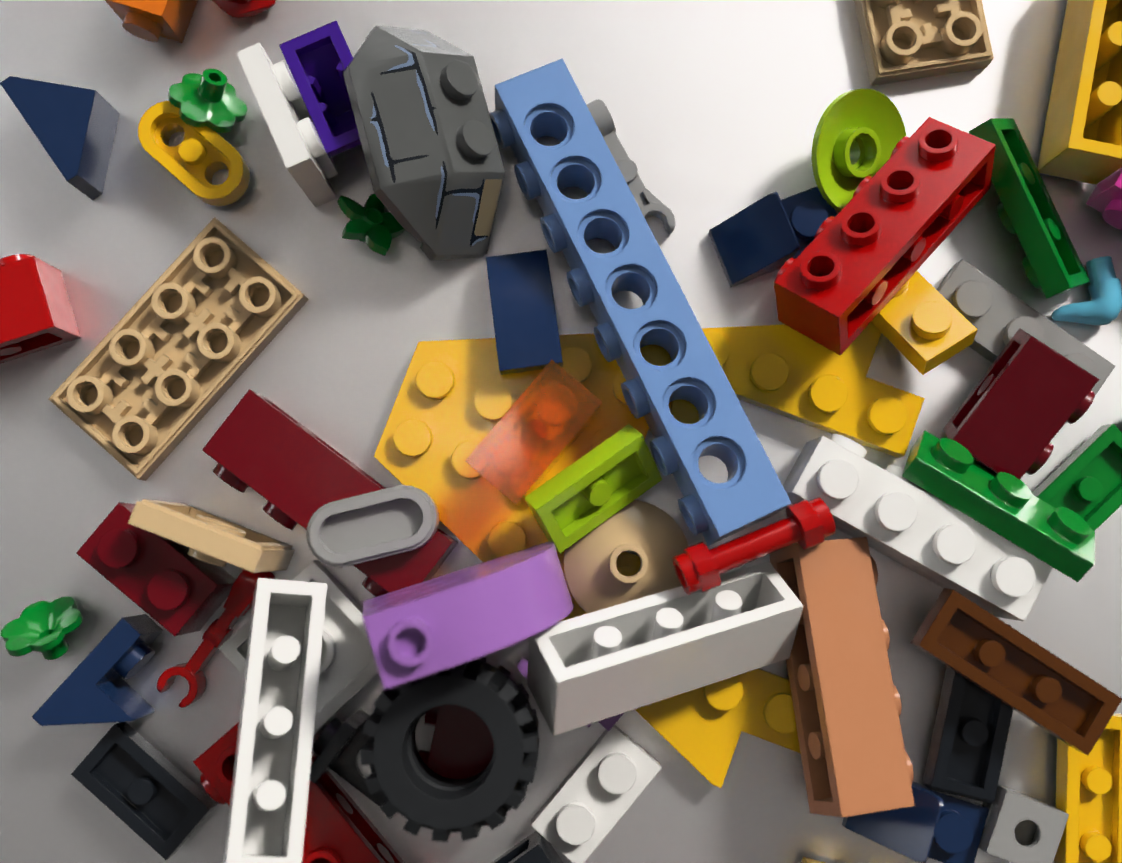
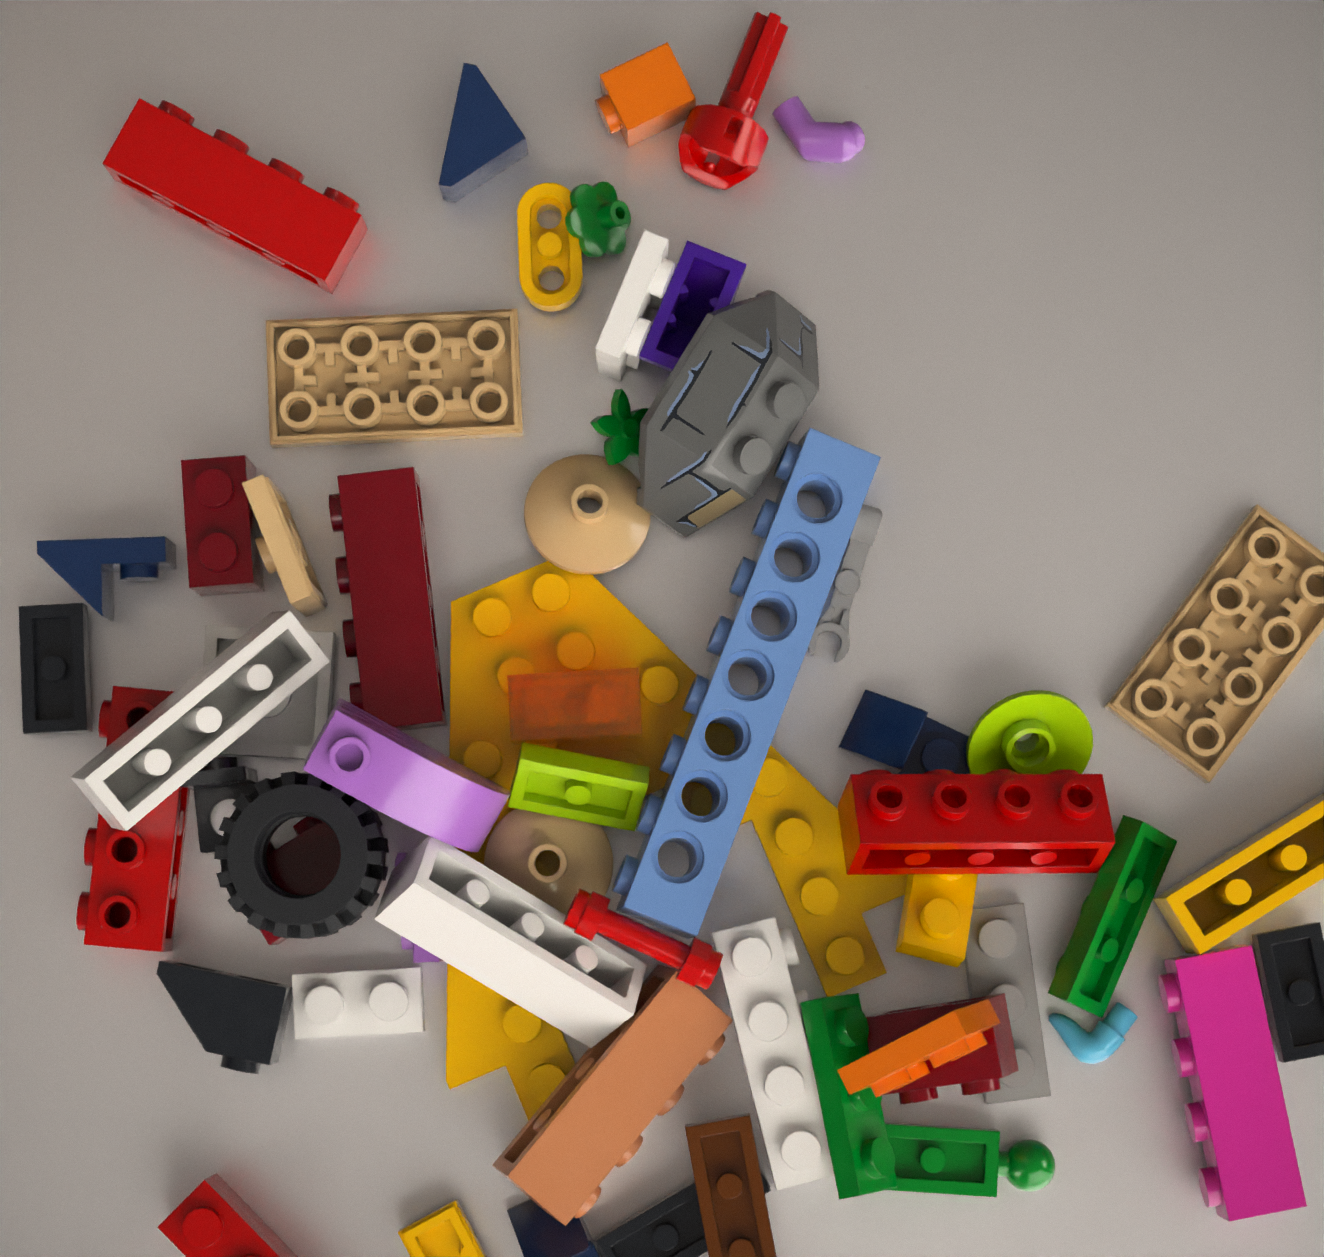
camera: 45 degrees right, 0 degrees up
green plant [1,596,83,660] -> none
red piece [157,569,276,708] -> none
light grey tile [306,485,439,567] -> none
dark blue slope [486,249,563,375] -> none
none -> tan dish [524,454,651,575]
none -> orange plate [837,999,1001,1098]

